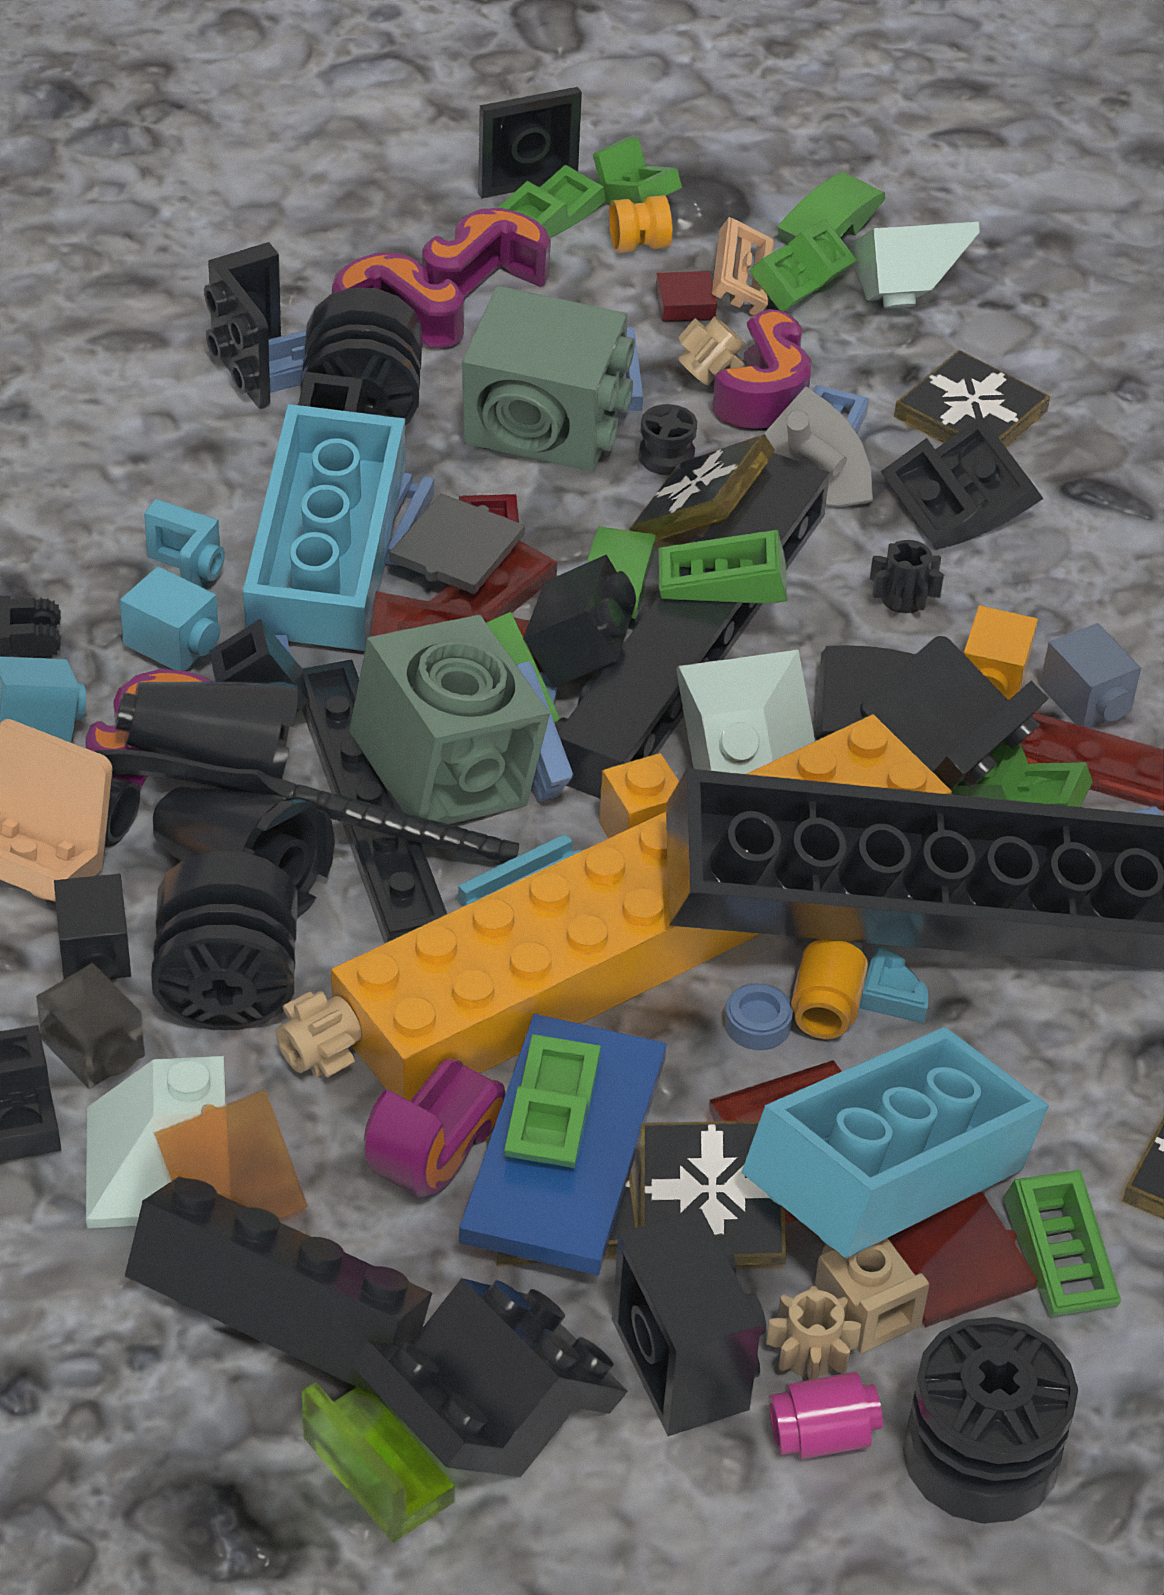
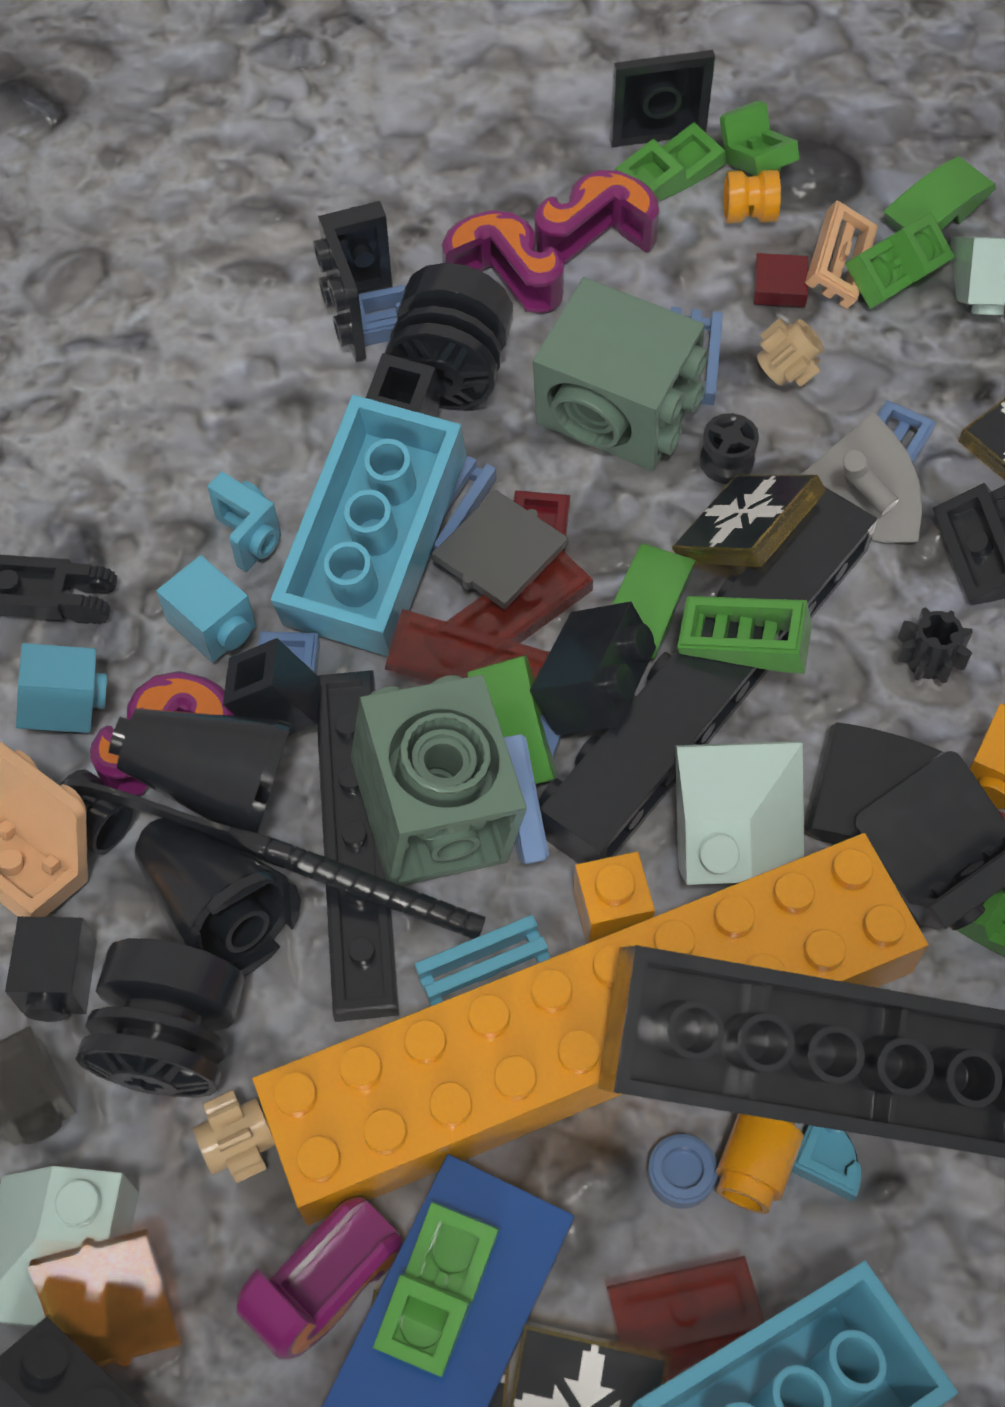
camera: 15 degrees right, 15 degrees up
magenta animal [712,309,812,429] -> none

